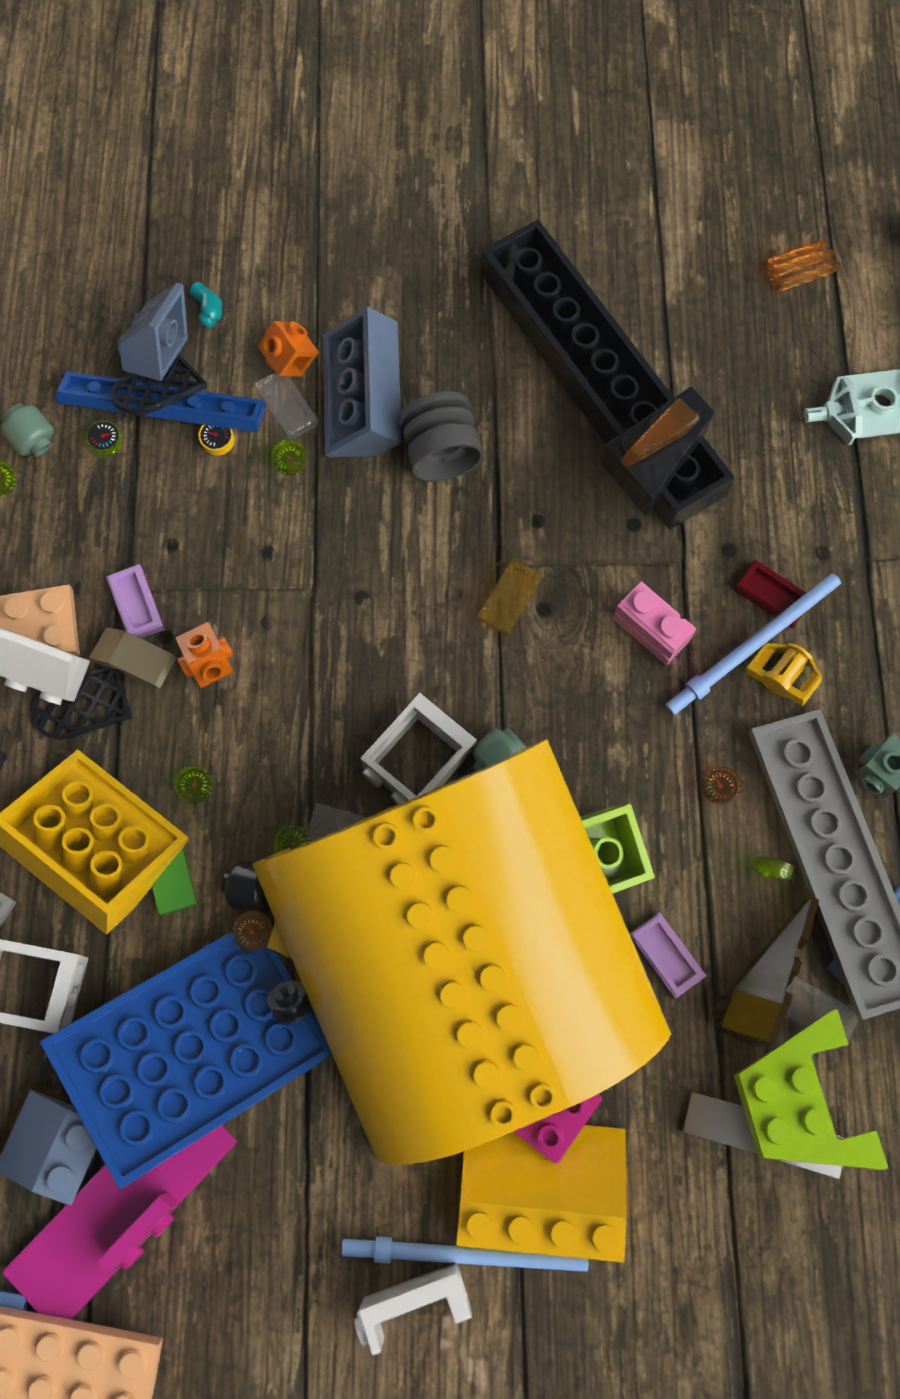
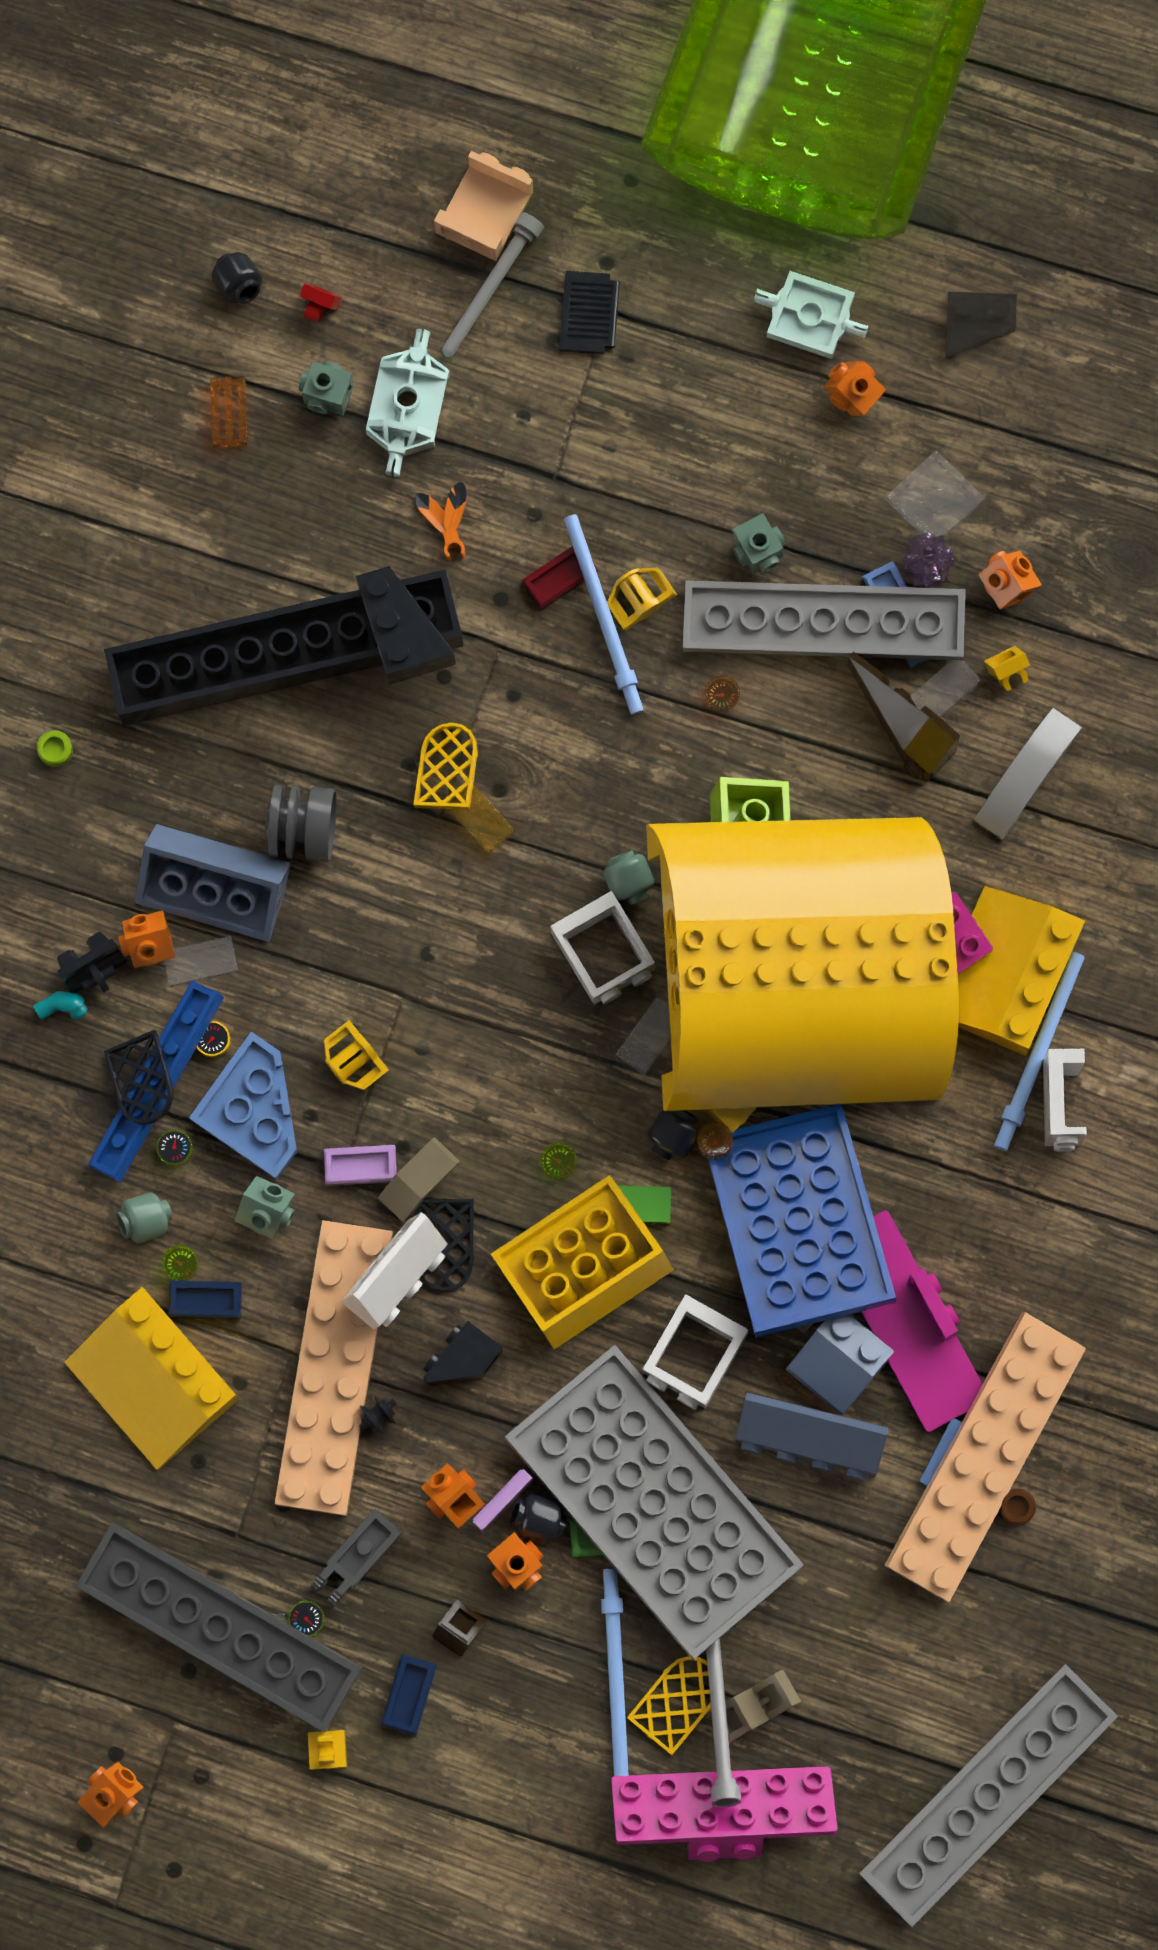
camera: 65 degrees left, 5 degrees up
sand blue slope [117,282,188,381] -> none
orange brick [175,622,234,688] -> none
black wheel [267,981,311,1024] -> none
clear neon green tile [271,439,307,475] -> none
clear neon green tile [272,825,311,854] -> none
bright pink brick [613,581,696,666] -> none
clear orange slope [622,399,700,467] -> none
lavender tile [629,912,706,999] -> none
lime wing [734,1009,889,1170] -> none
clear neon green tile [753,856,794,882] -> none
none -> lime tile [37,730,73,767]
none -> black hips [57,932,127,993]
none -> medium blue plate [189,1032,297,1180]
none -> sand green brick [234,1176,295,1239]
none -> sand green brick [299,361,354,416]
none -> yellow piece [323,1020,389,1090]
none -> yellow window [414,723,478,810]
none -> orange piece [415,482,467,562]
none -> yellow tile [984,646,1030,691]

